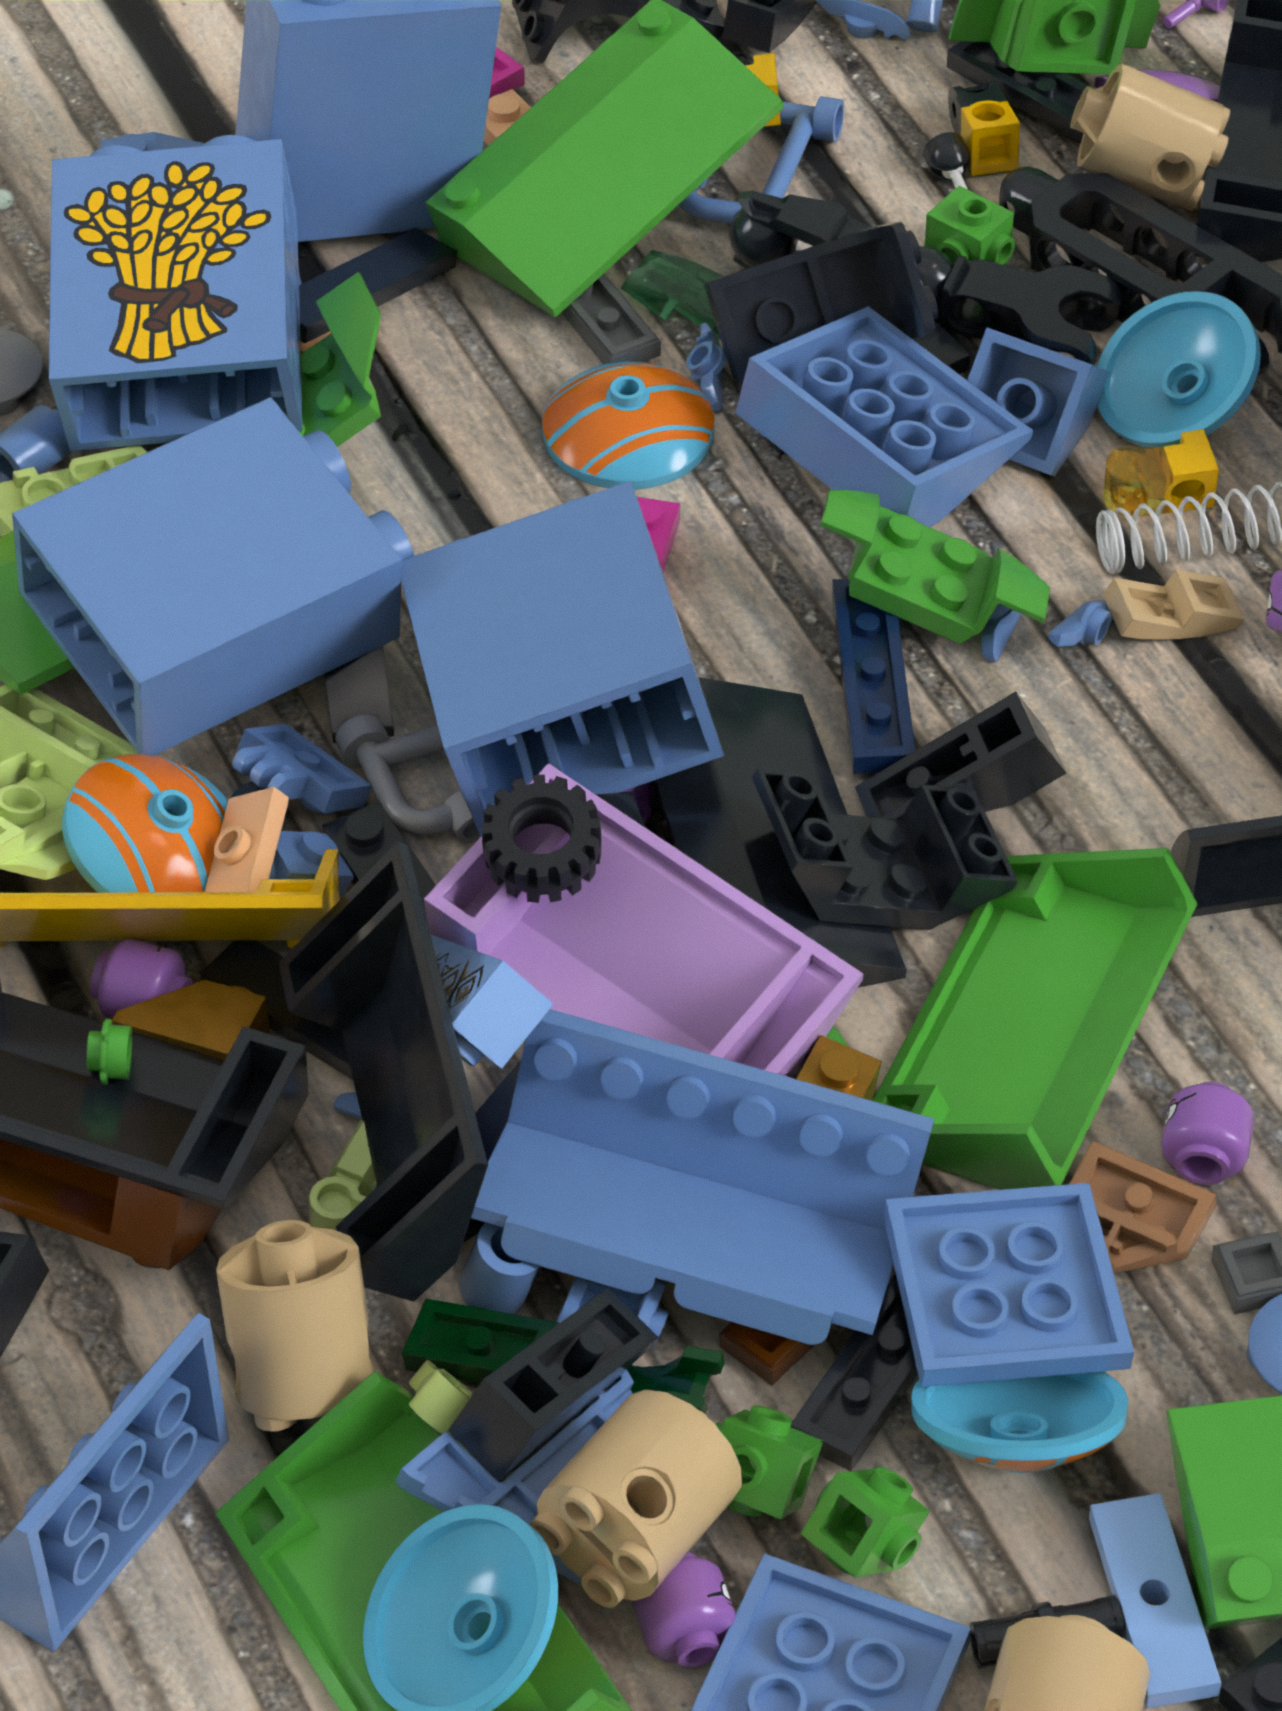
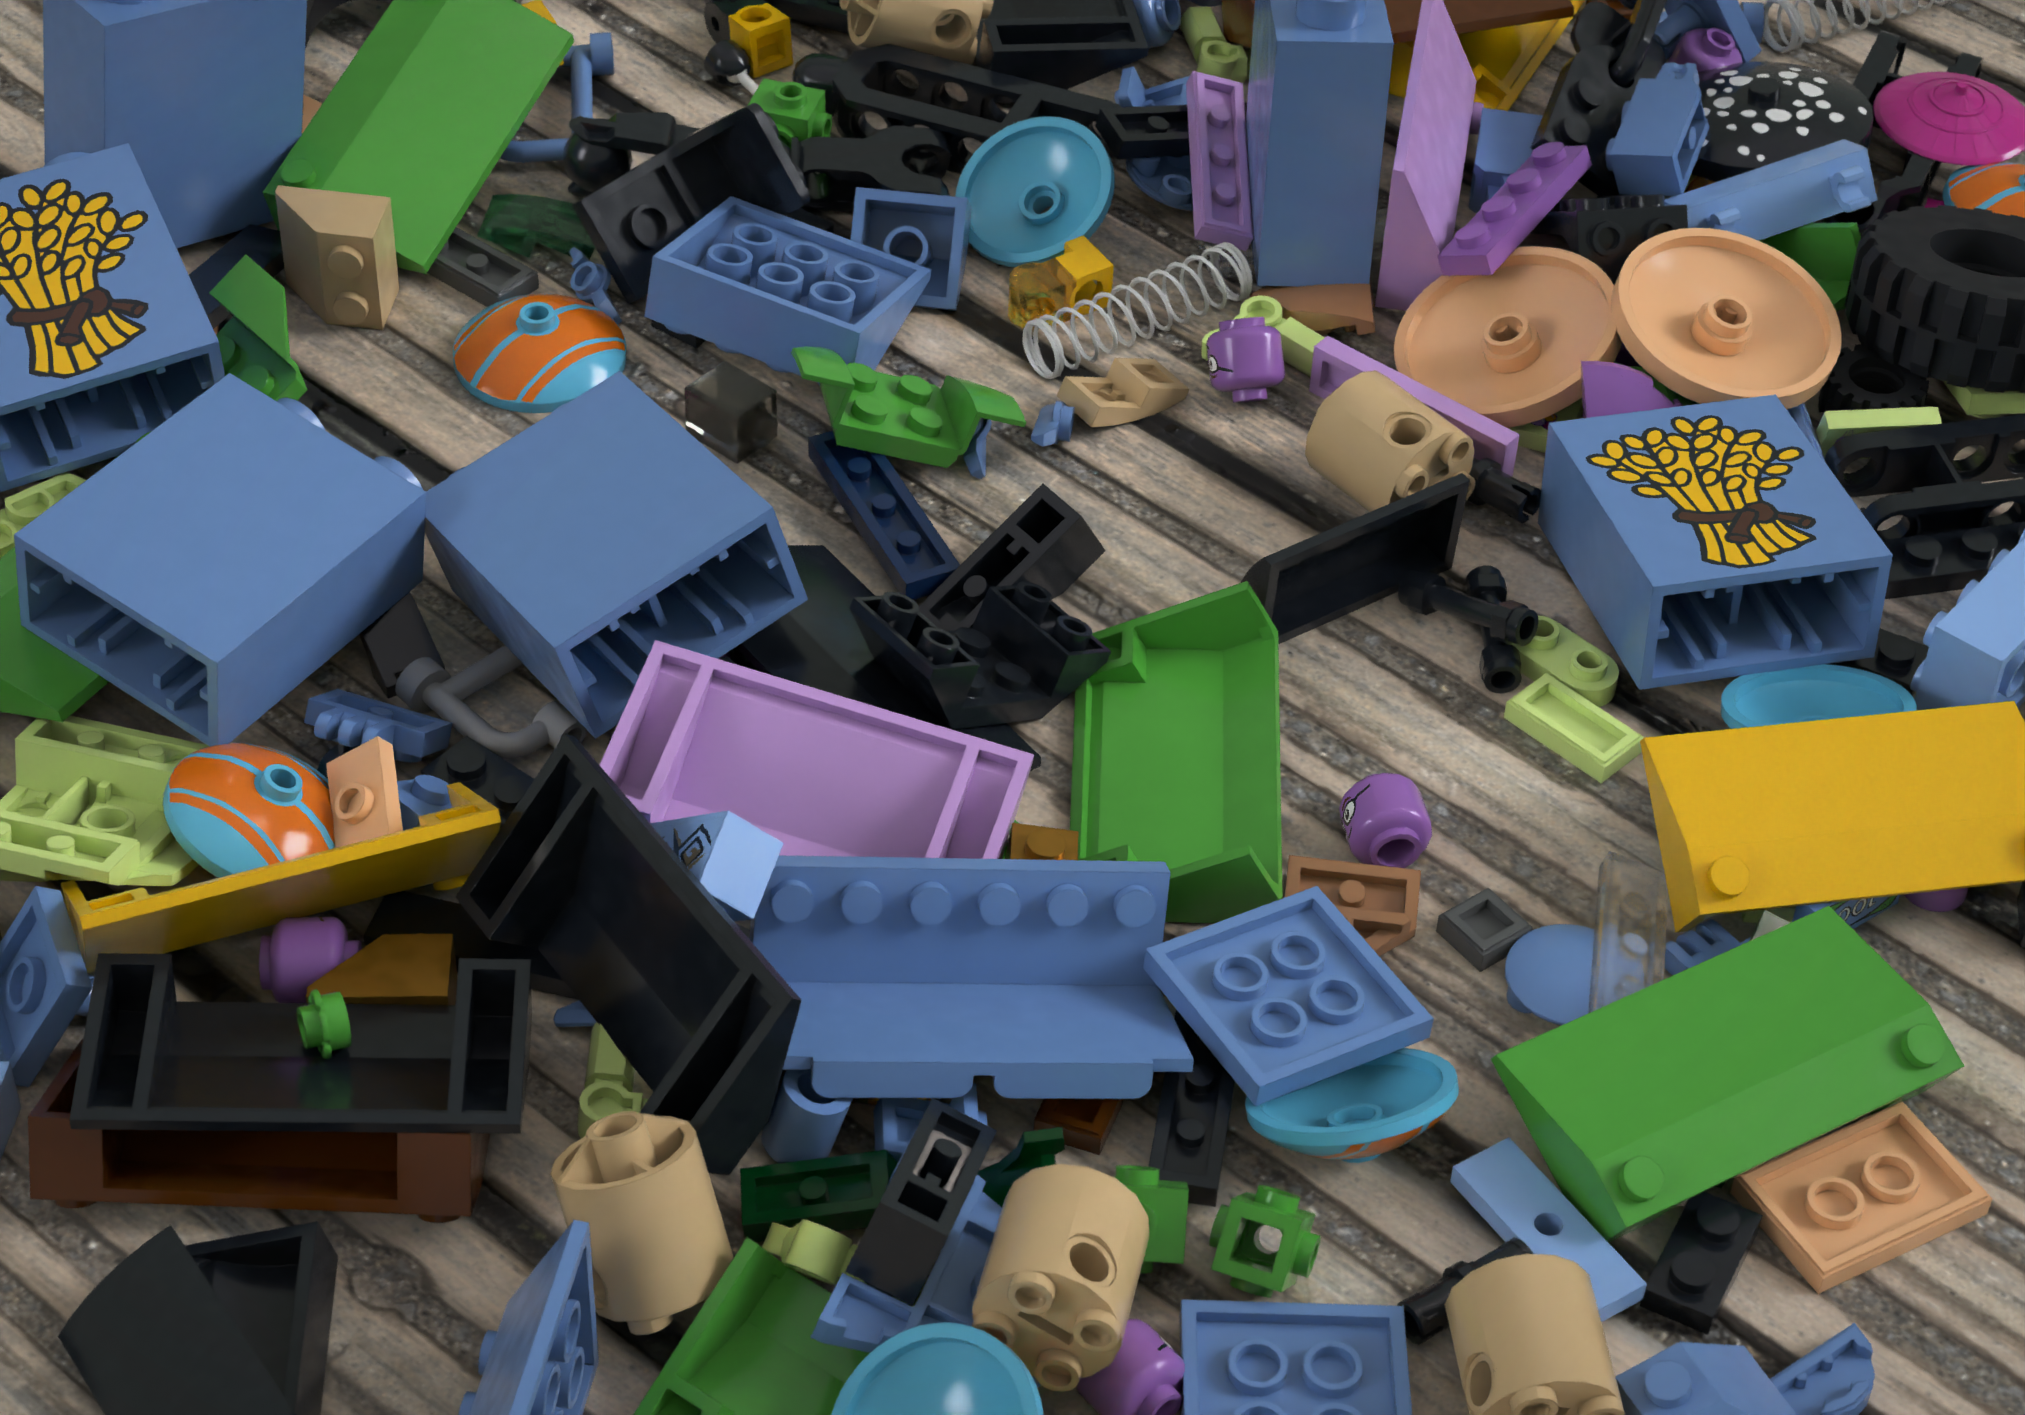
camera: 25 degrees left, 5 degrees down
black tyre [482,774,602,903] -> none
none -> tan slope [275,185,400,330]
none -> clear smoke brick [684,361,778,464]

